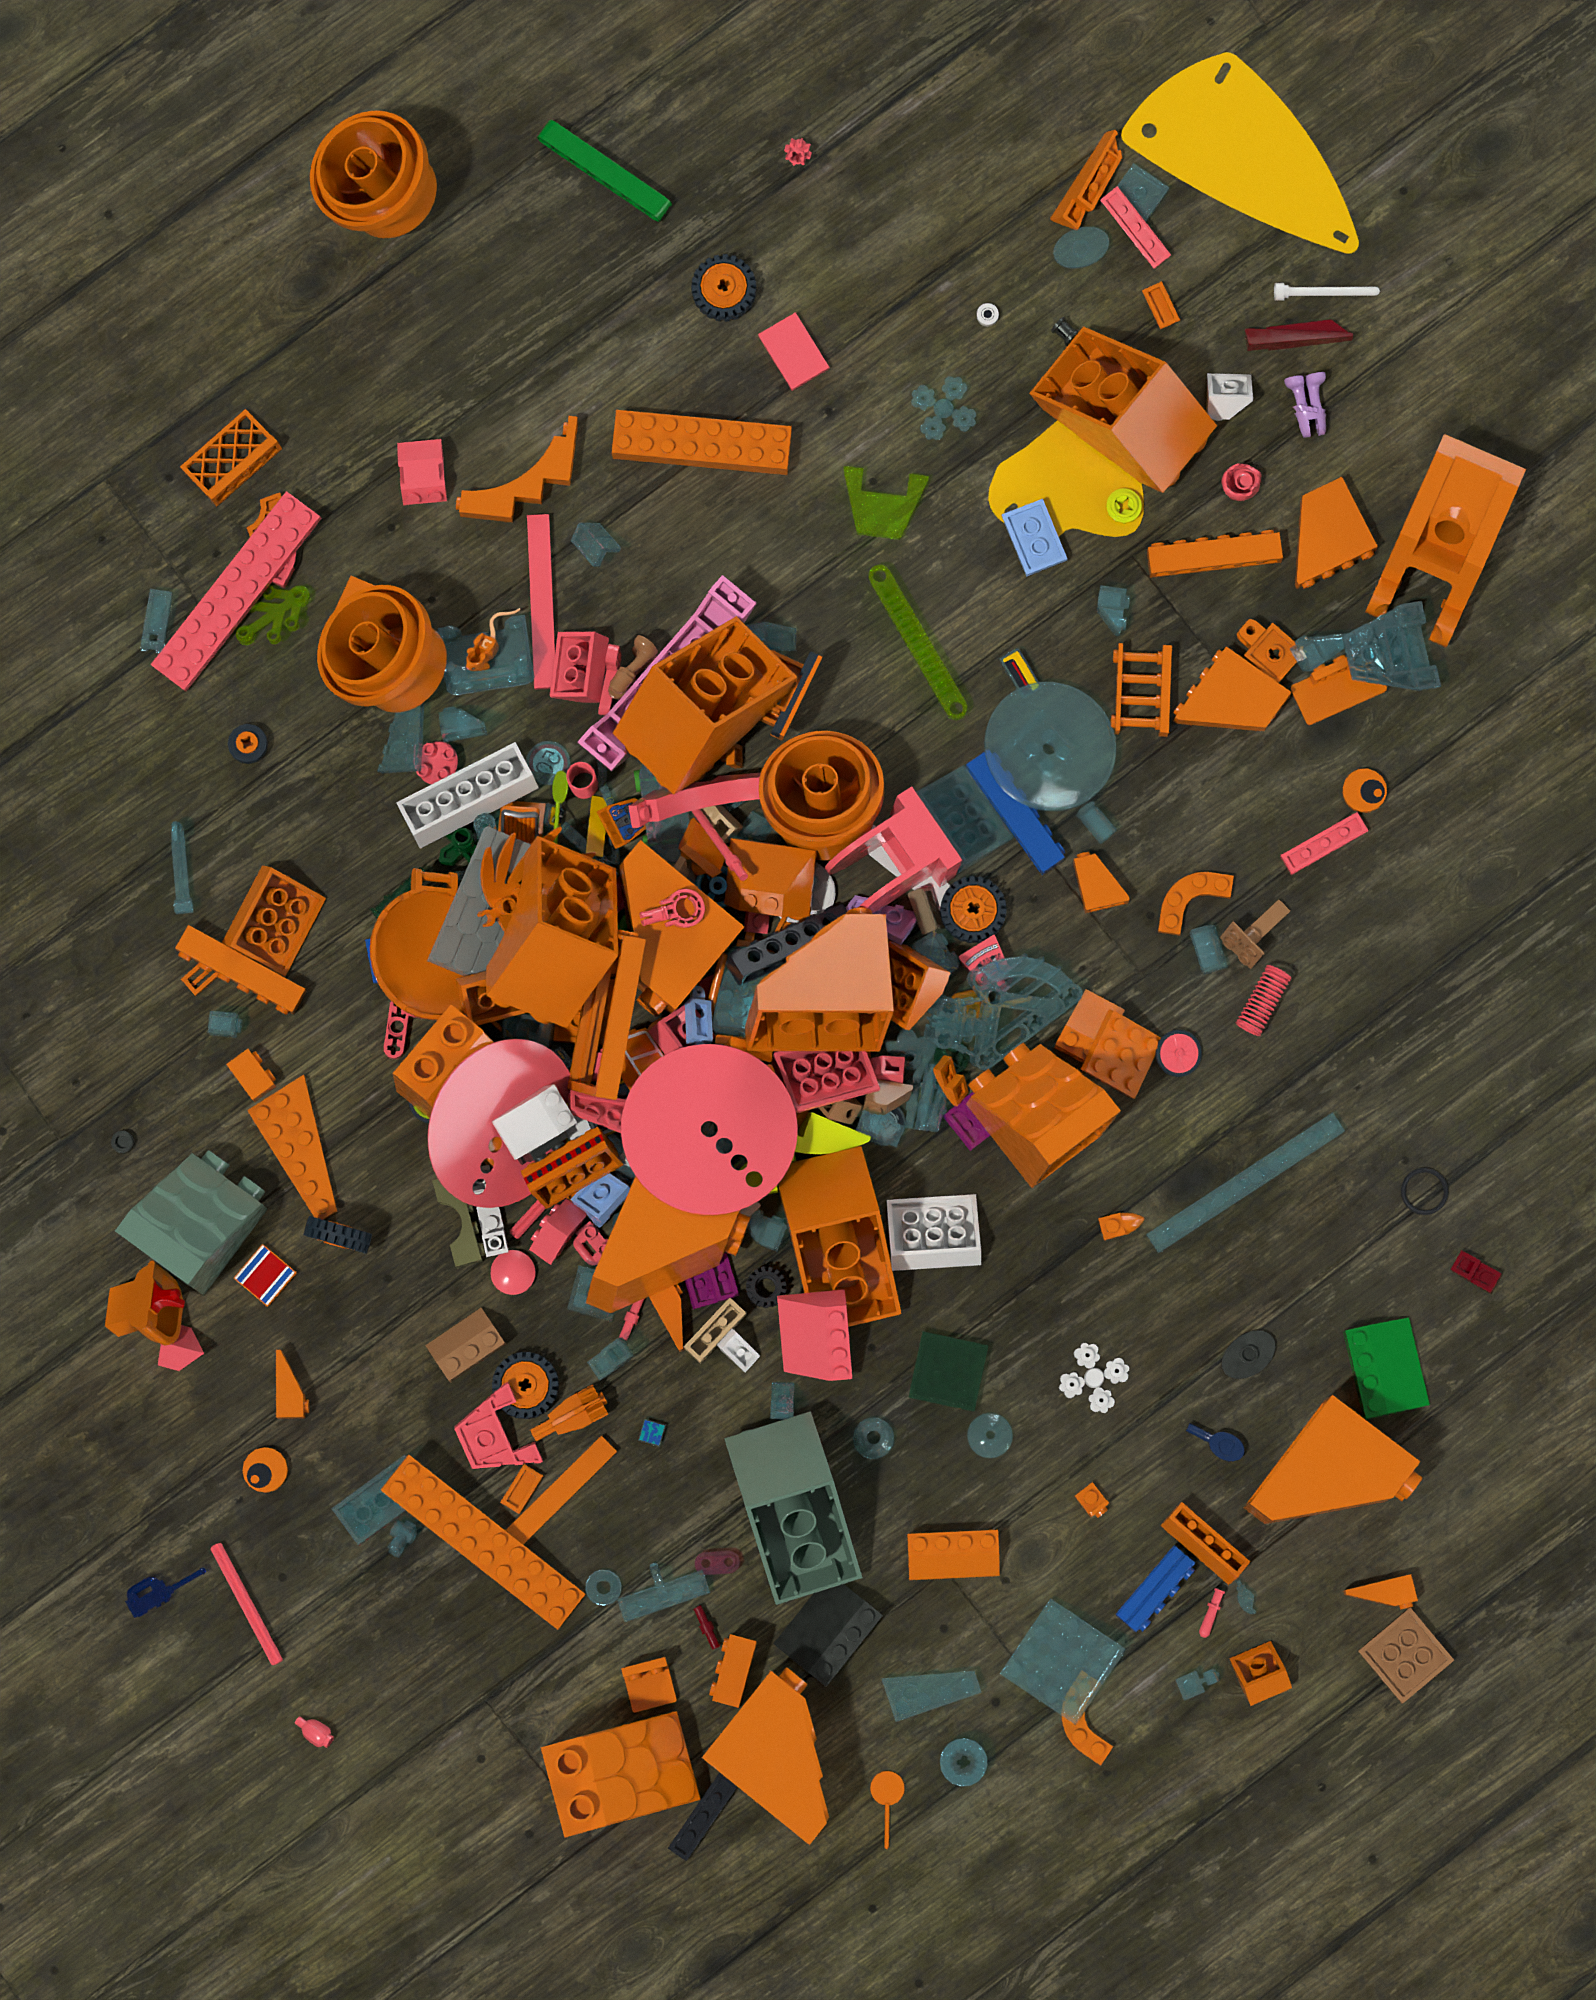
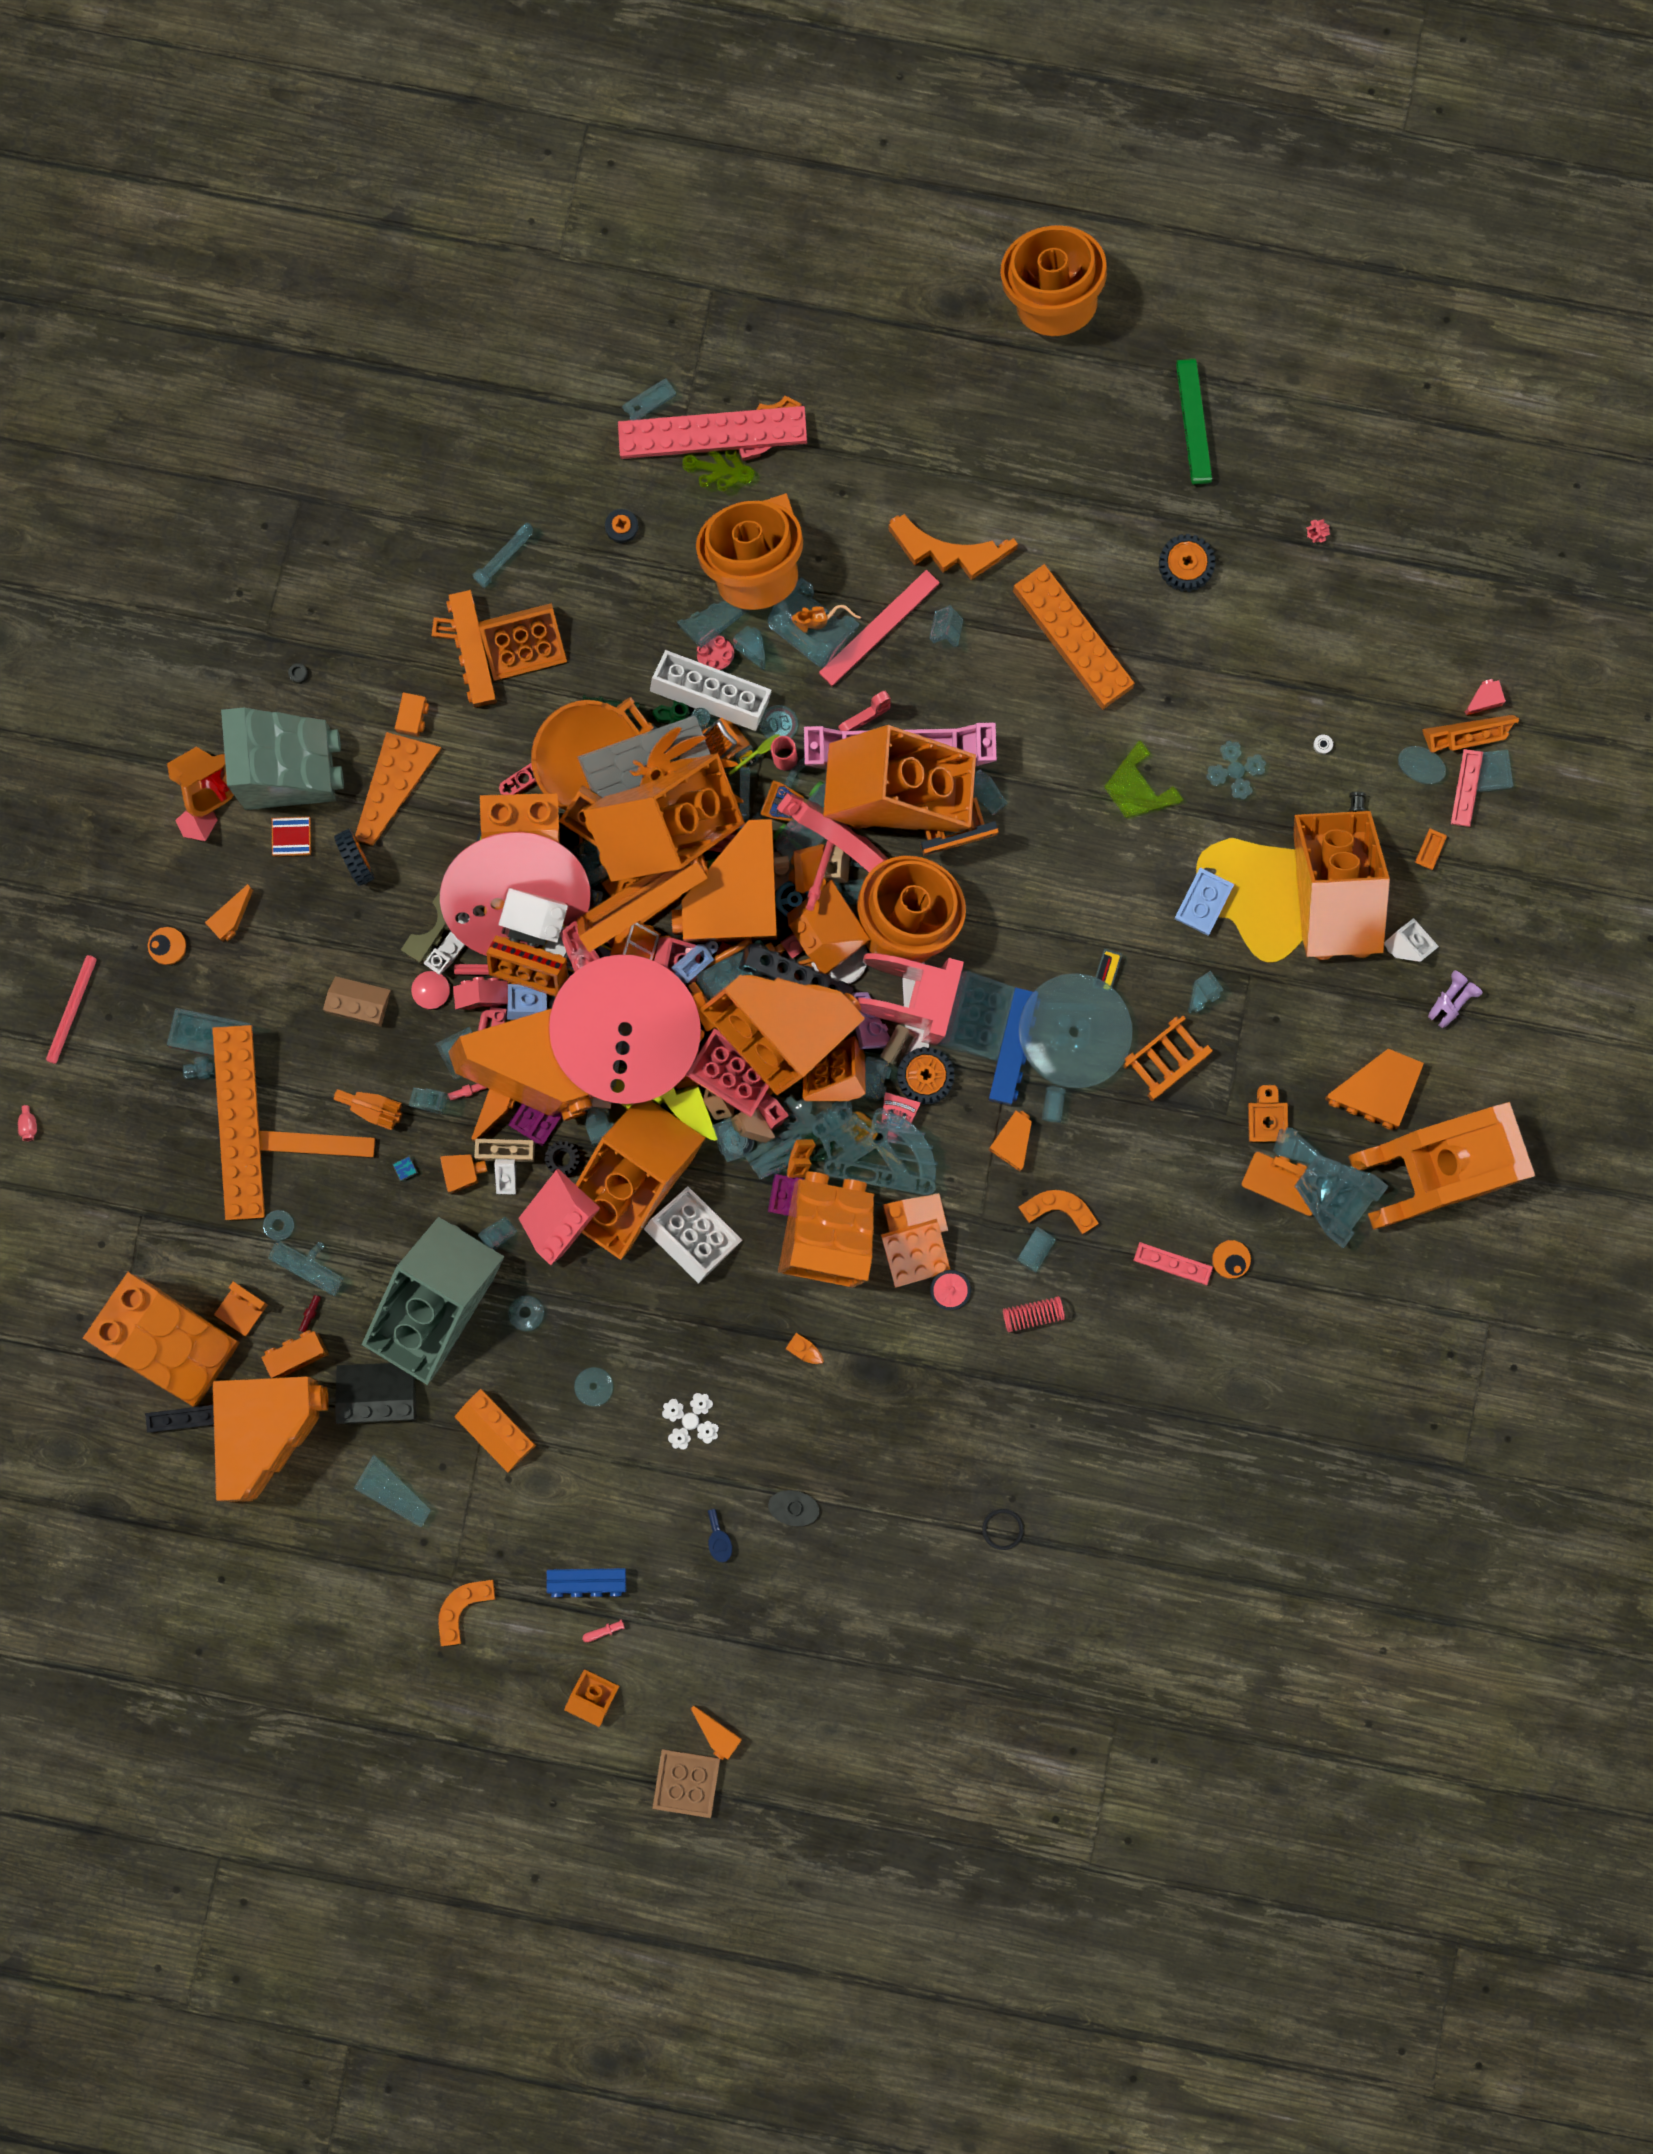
camera: 45 degrees right, 0 degrees up
clear blue piece [125,1568,206,1618] -> none
orange fence [180,409,282,507] -> none
clear light blue brick [208,1011,242,1038] -> none
coral piece [397,439,447,505] -> none
coral wing [454,1382,543,1469] -> none
wheel [492,1352,559,1419] -> none
orange tile [500,1464,543,1514] -> none
coral slope [550,632,609,703] -> none
yellow sticker [586,796,609,857] -> none
medium nougat piece [608,635,658,699] -> none
coral pin [639,889,705,928] -> none
clear pink plate [695,1551,740,1575] -> none
orange tile [719,743,743,768] -> none
coral tile [758,312,829,391] -> none
clear neon green gear [869,565,967,720] -> none
orange piece [870,1771,904,1849] -> none
clear green plate [908,1331,989,1412] -> none
clear light blue wheel [940,1738,987,1786] -> none
clear light blue plate [1000,1598,1126,1725] -> none
orange bracket [1074,1482,1109,1518] -> none
neon yellow gear [1106,488,1142,524] -> none
yellow piece [1121,52,1359,254] -> none
clear light blue plate [1146,1113,1345,1254] -> none
orange brick [1147,530,1283,578] -> none
orange brick [1160,1502,1250,1585] -> none
orange slope [1174,647,1291,731] -> none
clear light blue plate [1175,1668,1220,1701] -> none
medium nougat piece [1220,900,1290,969] -> none
coral hair [1221,463,1262,501] -> none
clear light blue piece [1236,1580,1256,1614] -> none
orange slope [1243,1395,1423,1524] -> none
dark red wedge [1244,319,1353,351] -> none
white piece [1274,283,1380,300] -> none
green slope [1343,1318,1430,1420] -> none
dark red slope [1450,1250,1502,1294] -> none
none -> orange torso [440,1155,488,1194]
none -> coral slope [1465,679,1506,715]

